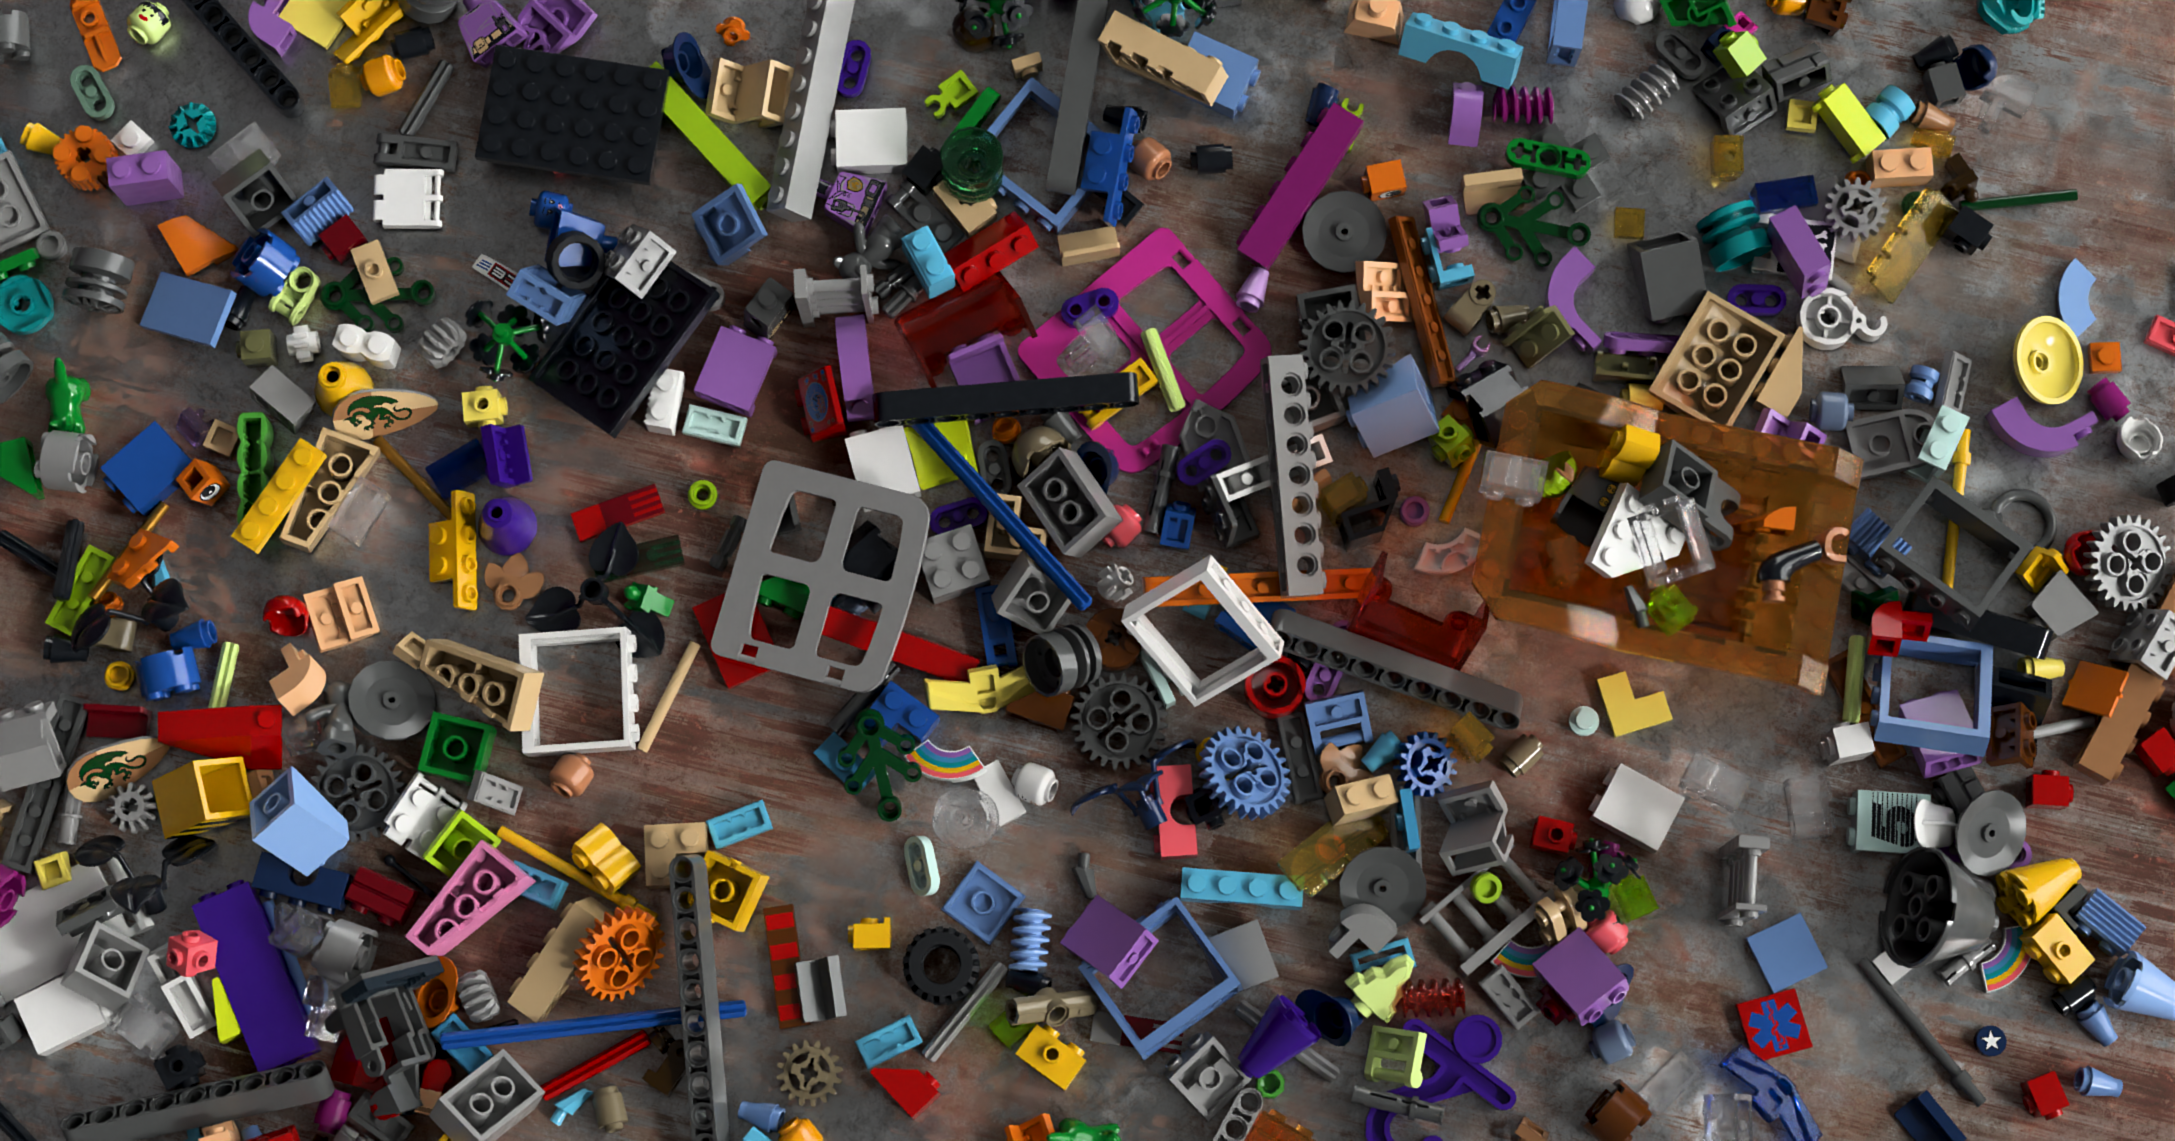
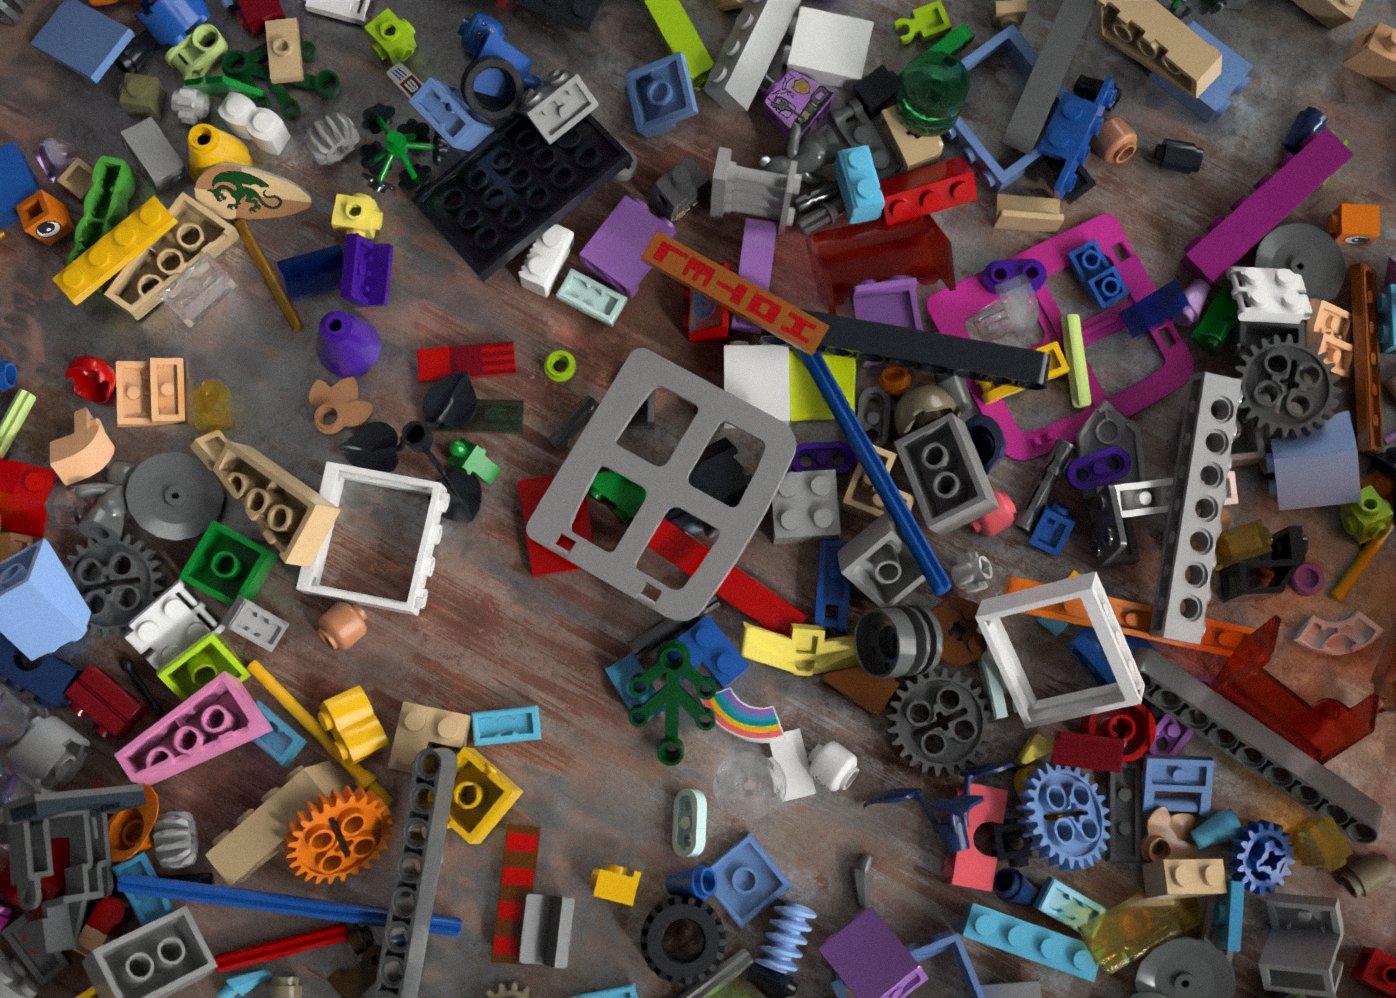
camera: 10 degrees right, 0 degrees up
yellow bracket [428,490,478,611] -> none
tan bar [637,641,700,753] -> none
none -> green piece [185,76,264,100]
none -> clear yellow brick [192,381,235,433]
none -> lime brick [364,8,417,66]
none -> dark orange tile [641,230,829,357]
none -> blue cone [665,865,717,899]
none -> dark blue cone [993,868,1039,906]
none -> light yellow slope [1015,733,1053,766]
none -> plate [1033,876,1107,939]
none -> dark red panel [1051,730,1127,773]
none -> blue slope [1064,239,1129,309]
none -> clear blue panel [1119,279,1193,341]
none -> green hinge [1191,285,1248,355]
none -> white plate [1226,266,1313,324]

